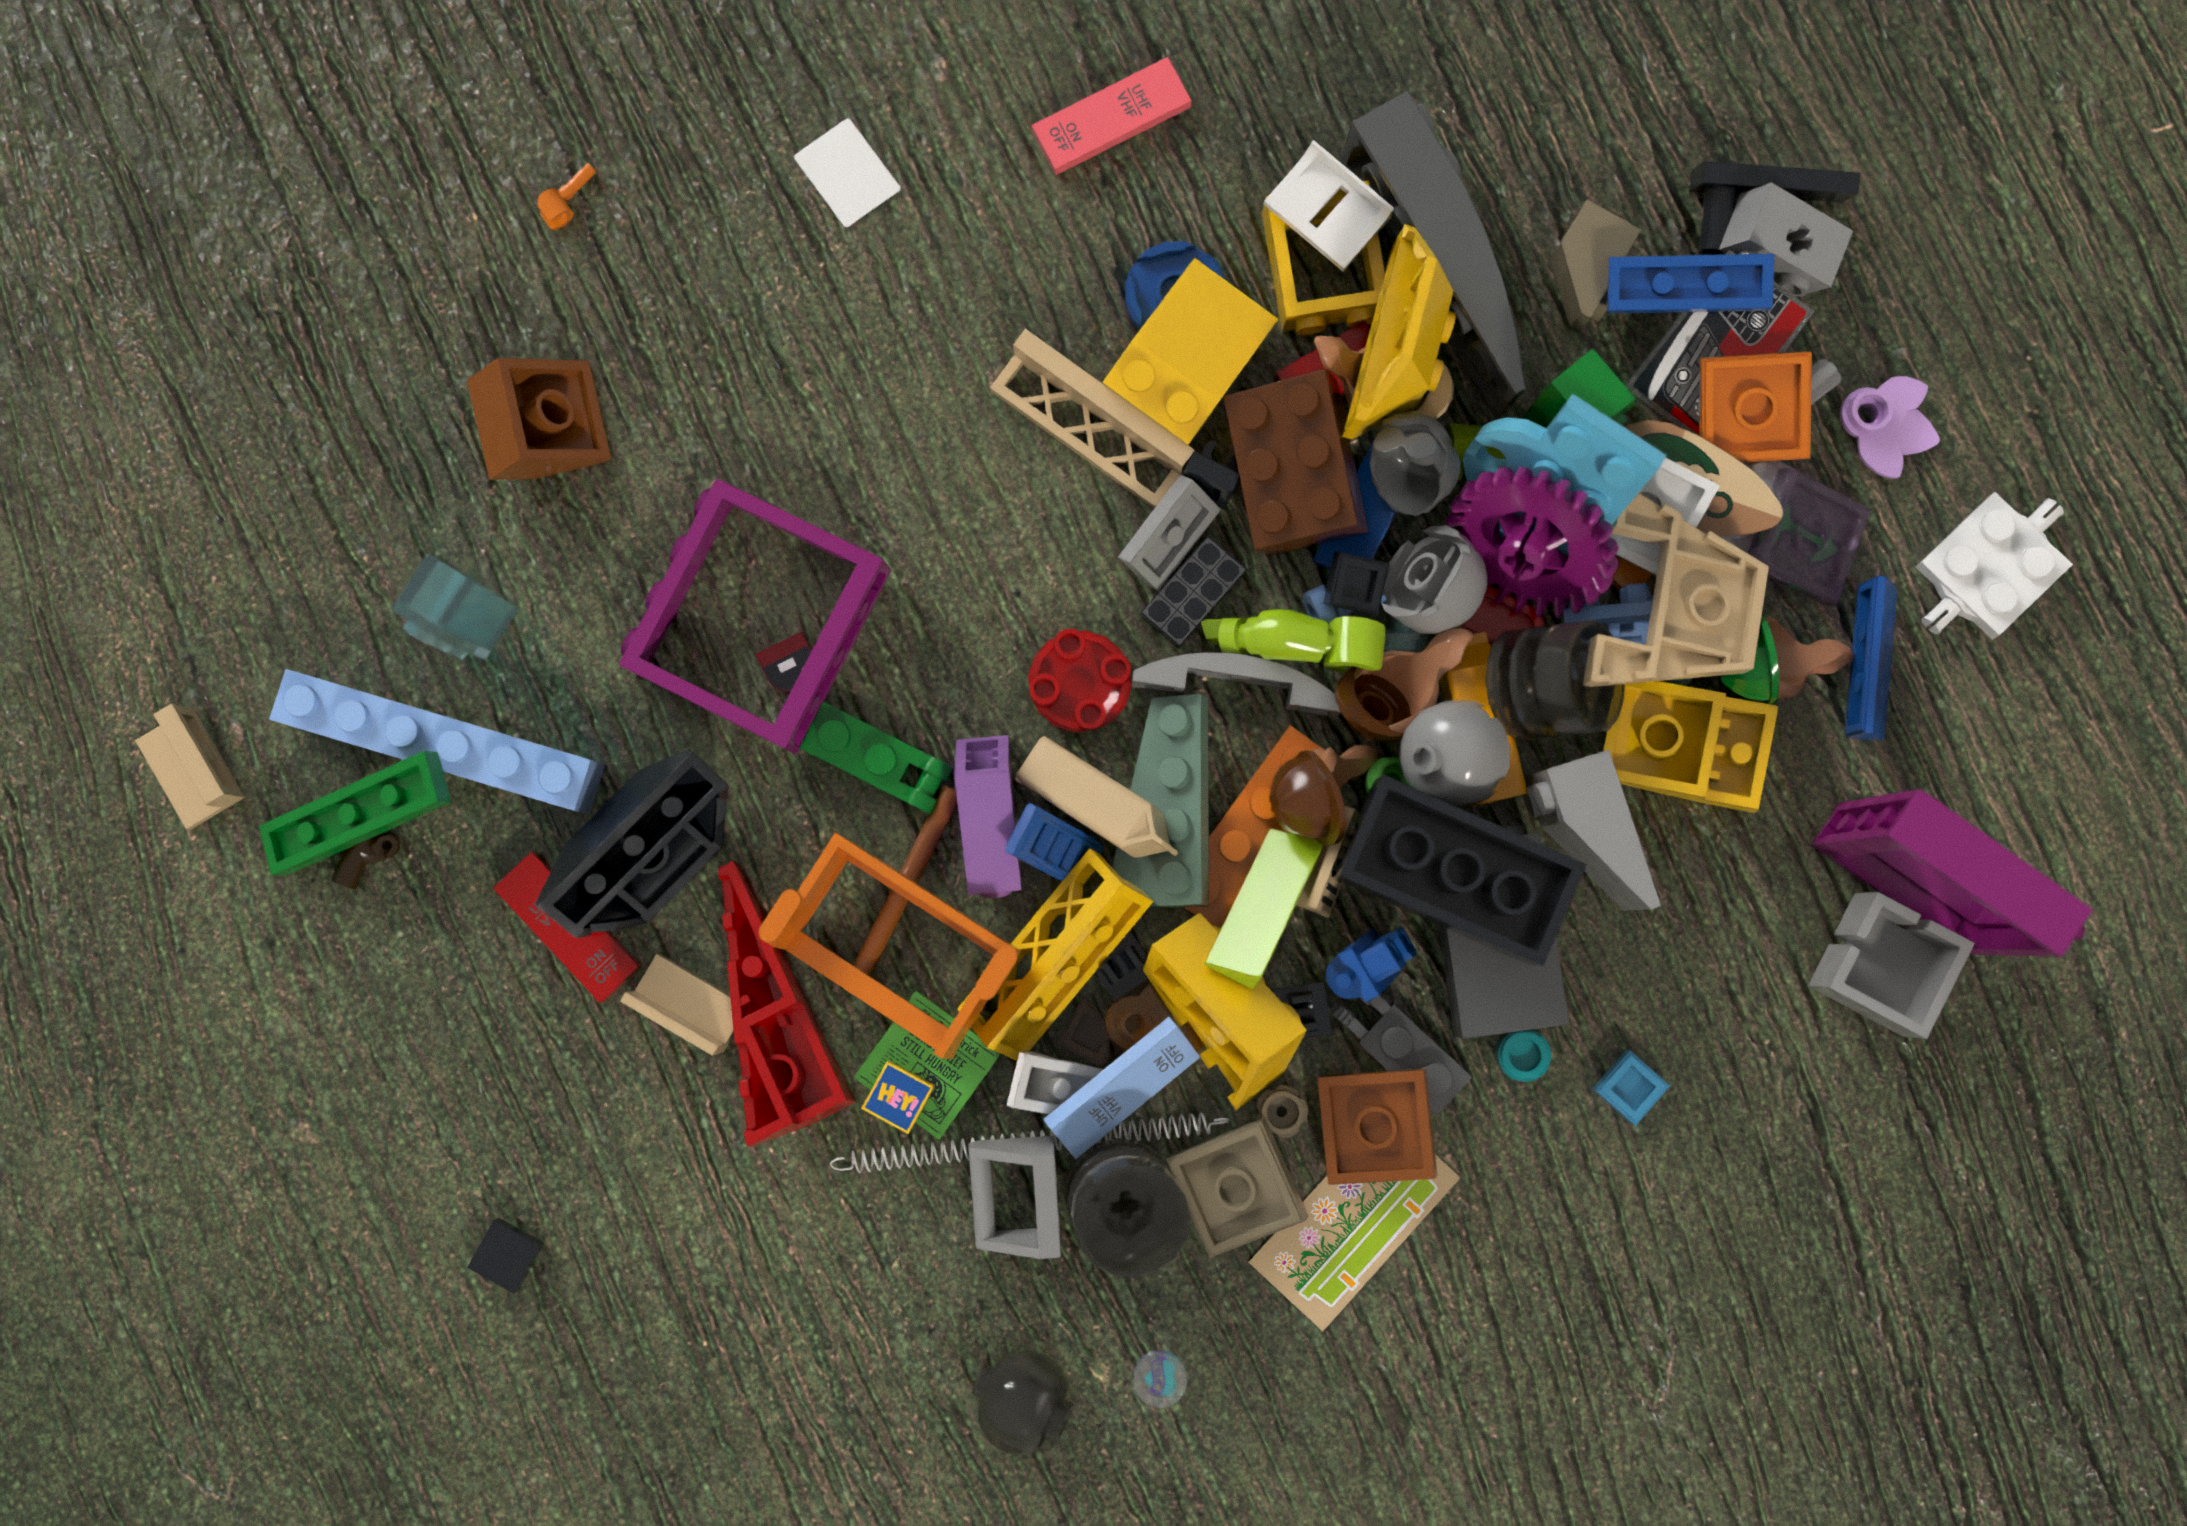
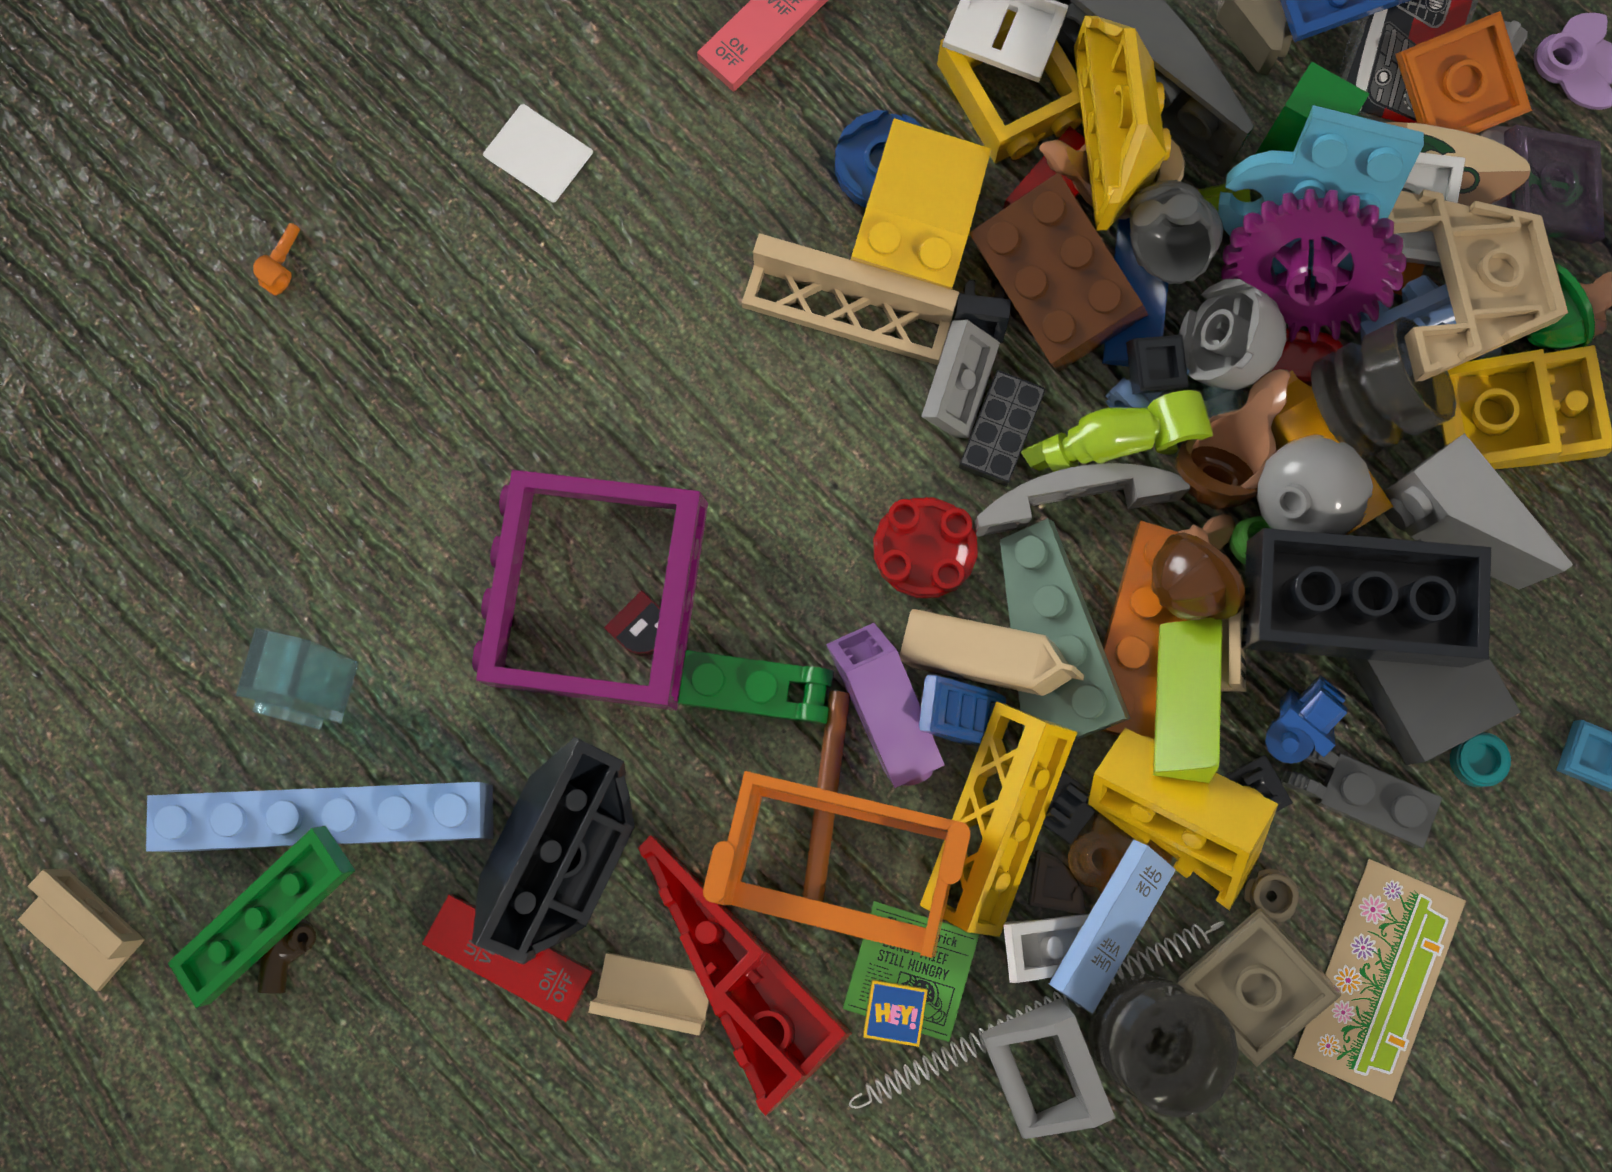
camera: 15 degrees left, 5 degrees down
dark orange slope [467,358,611,480] -> none
dark orange hinge [1317,1068,1438,1185] -> none

